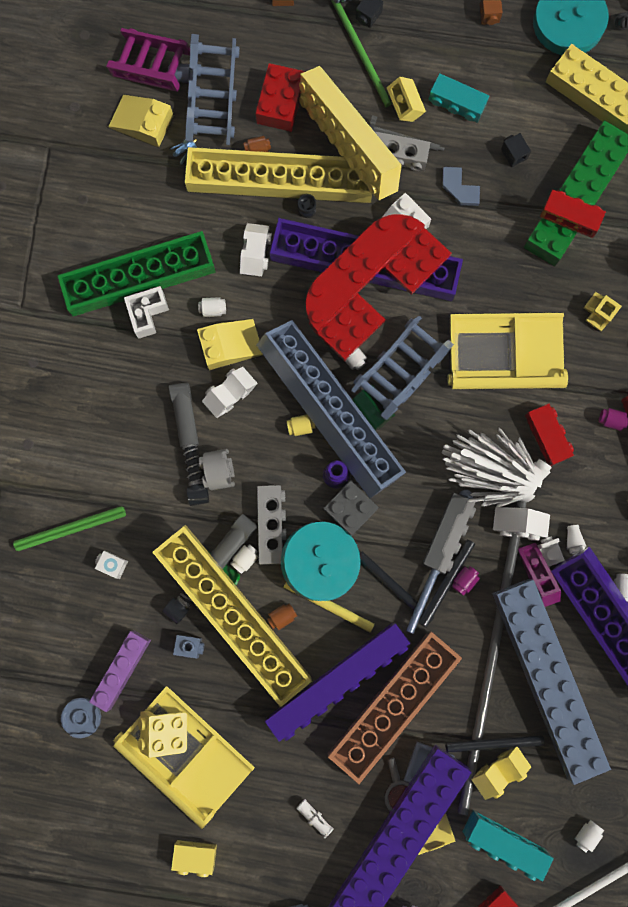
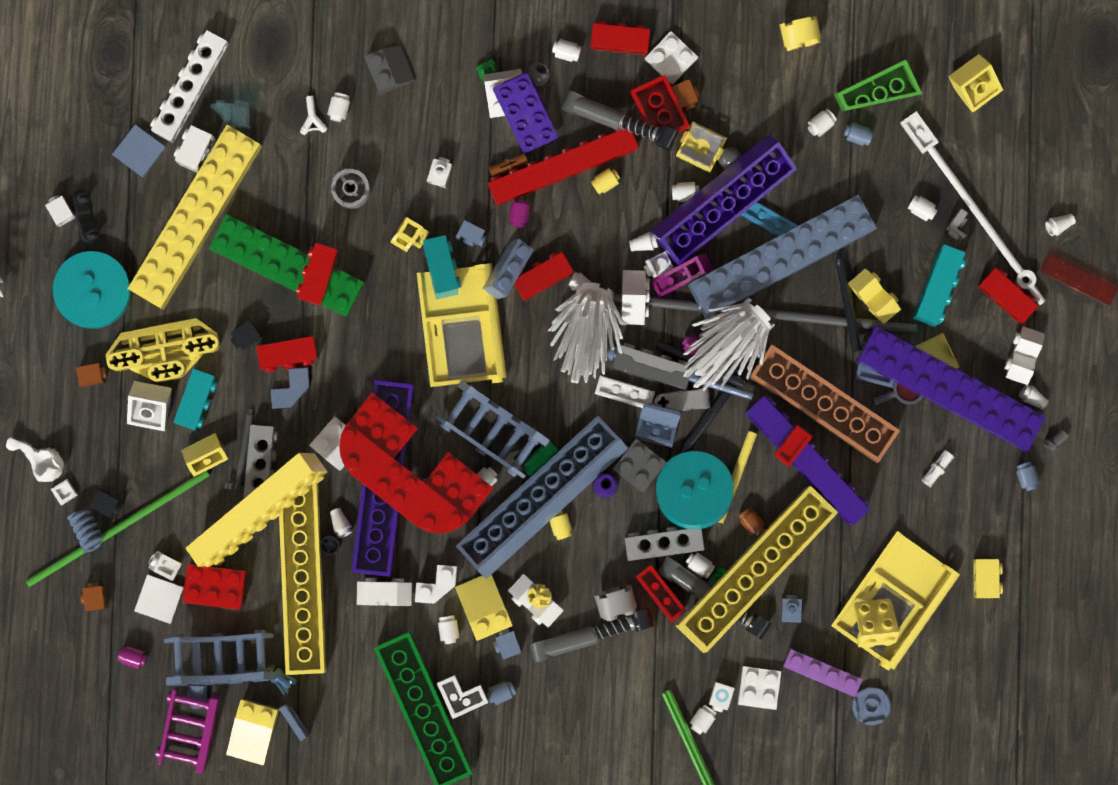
camera: 95 degrees left, 5 degrees up
dark orange brick [243,136,271,152] -> none
none -> light yellow connector [106,318,220,382]
none -> magenta brick [117,645,148,669]
none -> white slope [127,381,172,431]
none -> white tile [134,575,184,624]
none -> white bracket [148,551,181,581]
none -> red brick [256,336,318,373]
none -> sand blue tile [279,703,310,741]
none -> white cone [330,508,352,538]
none -> white brick [415,565,457,604]
none -> teal brick [423,235,461,299]
none -> sand blue brick [456,220,487,247]
none -> sand blue brick [482,239,534,299]
none -> sand blue brick [486,680,516,705]
none -> sand blue brick [493,629,522,660]
none -> light yellow gear [527,584,551,609]
none -> white tile [595,375,655,408]
none -> sand blue bracket [635,403,681,448]
none -> red brick [635,565,687,623]
none -> light grey piece [654,388,710,411]
none -> white plant [683,298,775,391]
none -> white brick [690,705,717,734]
none -> white plate [738,666,781,710]
none -> dark azure tile [741,202,798,237]
none -> red tile [773,425,813,467]
none -> light grey bracket [946,209,967,240]

